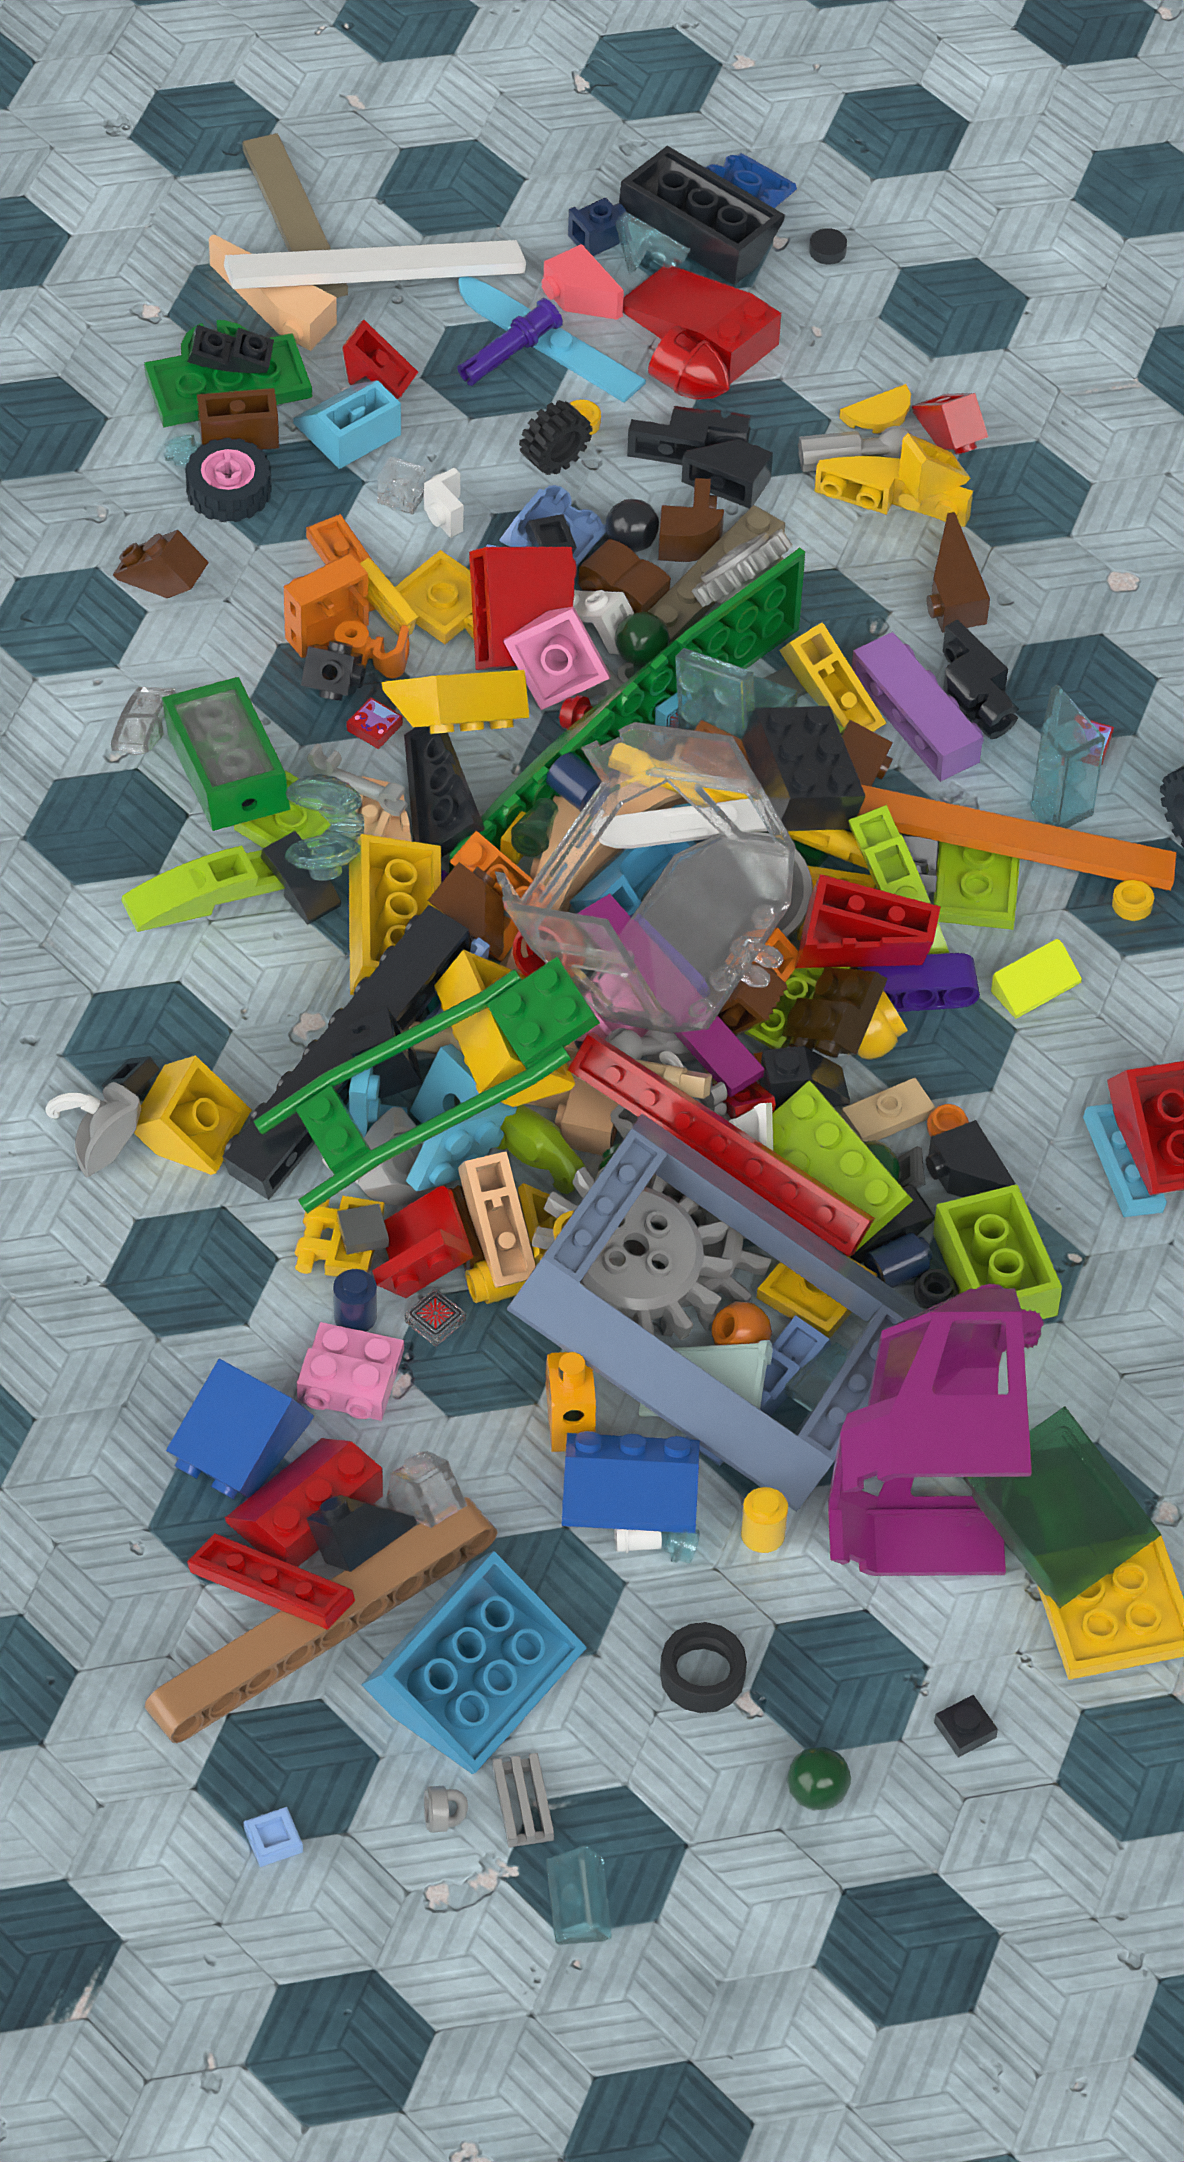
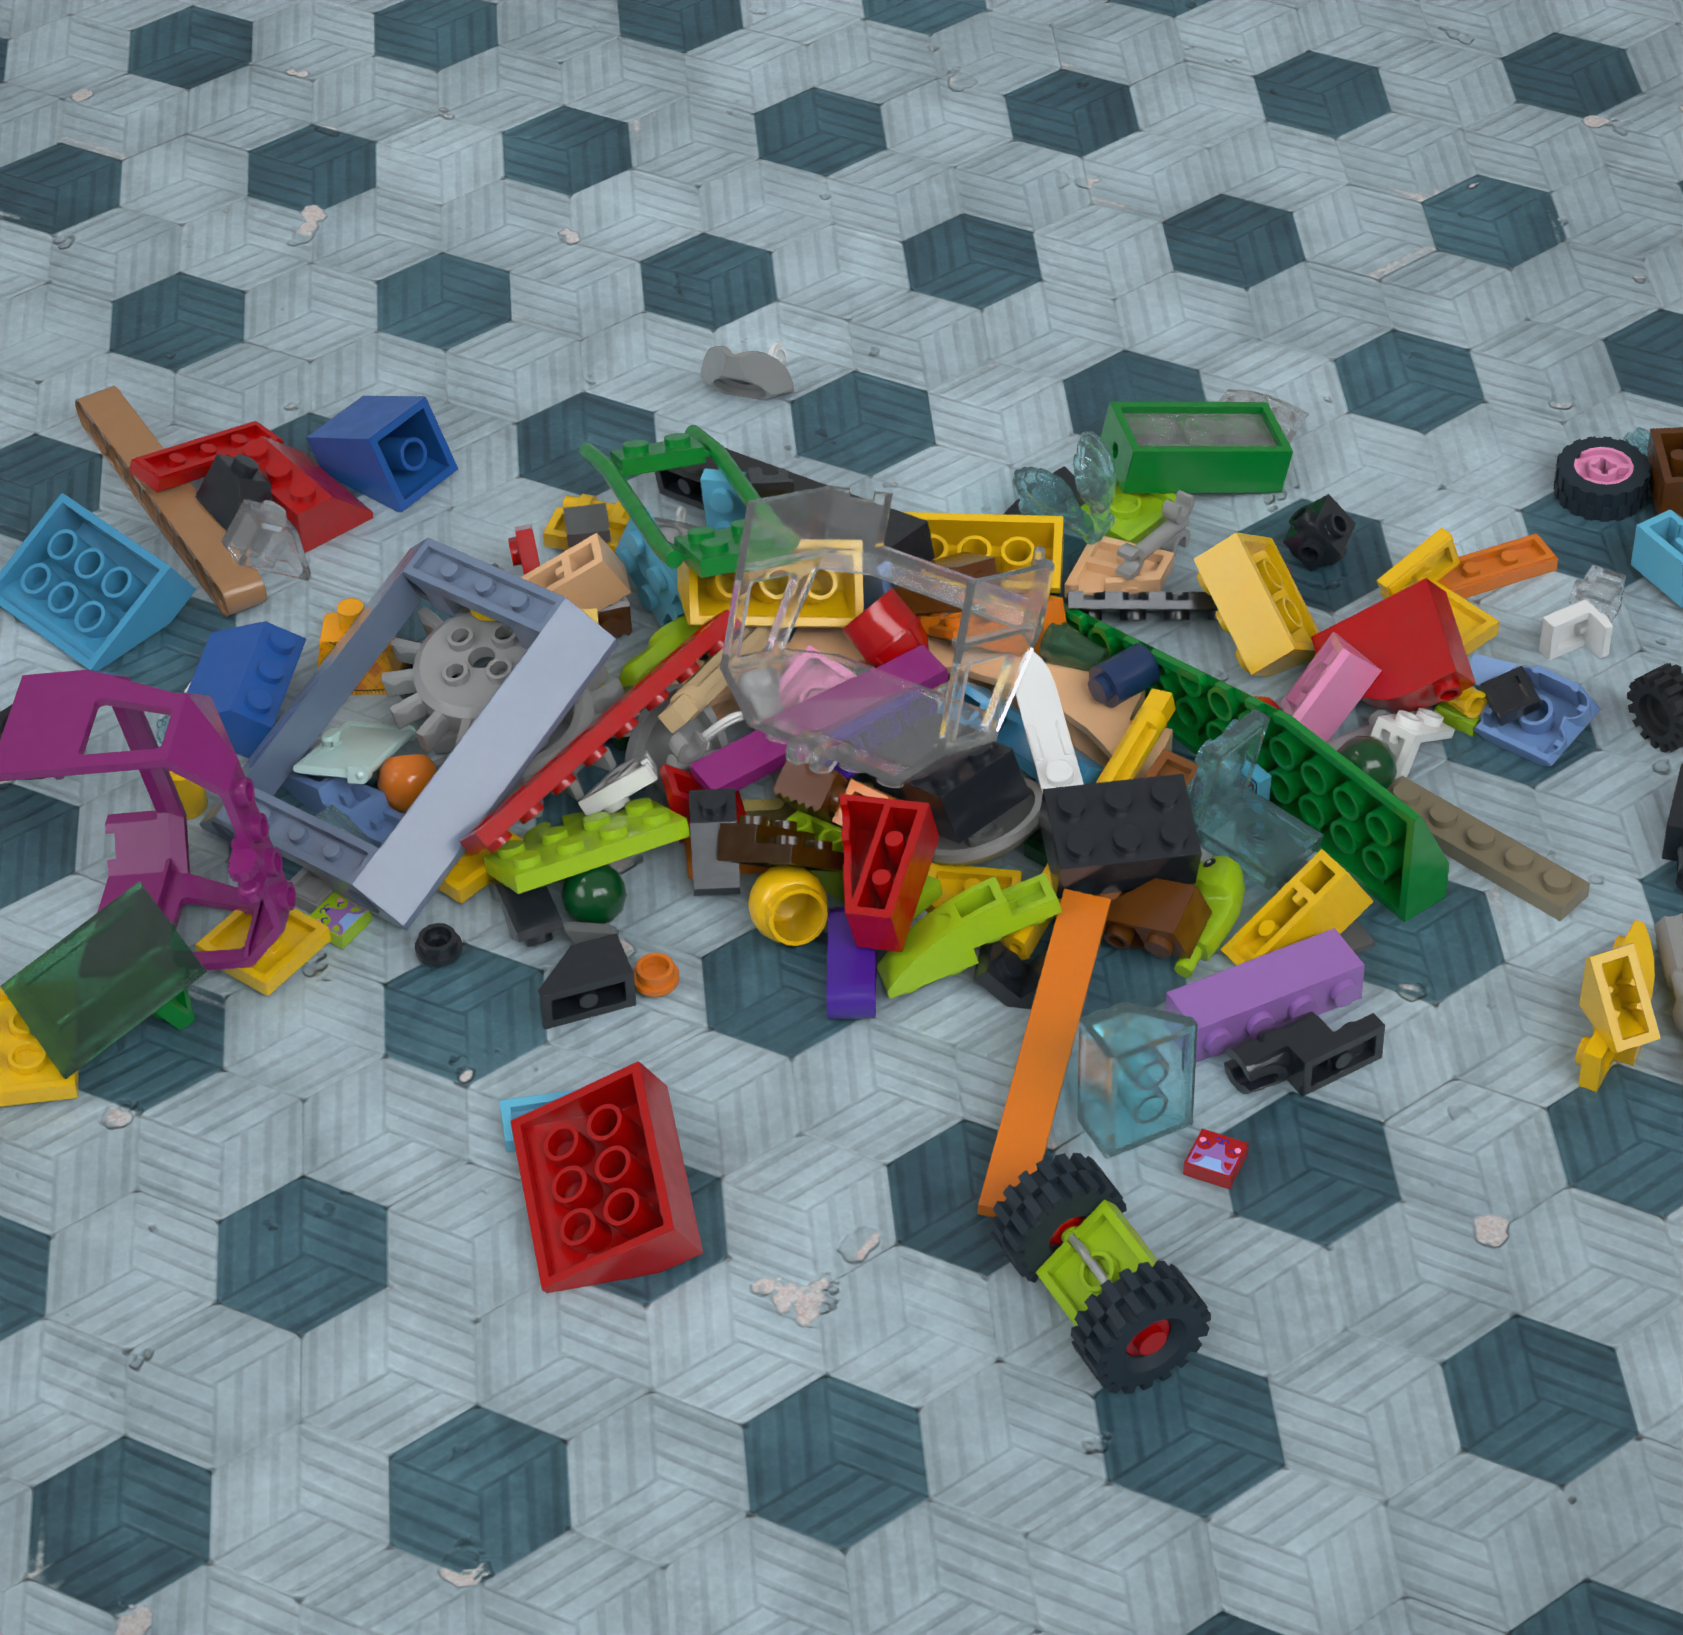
camera: 100 degrees right, 10 degrees down
black plate [101,1056,160,1096] -> none
reddish brown slope [113,530,209,599] -> none
lime slope [121,845,285,932] -> none
yellow slope [134,1055,252,1175] -> none
orange piece [283,553,369,658] -> none
bright pink plate [297,1322,404,1421] -> none
dark blue brick [333,1269,377,1332] -> none
orange leg [334,620,409,679] -> none
reddish brown brick [578,539,671,613] -> none
black piece [605,498,659,553] -> none
reddish brown brick [658,478,724,562] -> none
black slope [681,439,773,509] -> none
light grey gear [692,529,792,607] -> none
tan plate [841,1078,936,1141] -> none
dark blue brick [863,1232,933,1288] -> none
reddish brown slope [927,512,990,633] -> none
lime tile [933,841,1020,930] -> none
lime brick [933,1184,1062,1319] -> none
neon yellow slope [991,938,1082,1019] -> none
yellow tile [1112,880,1154,921] -> none

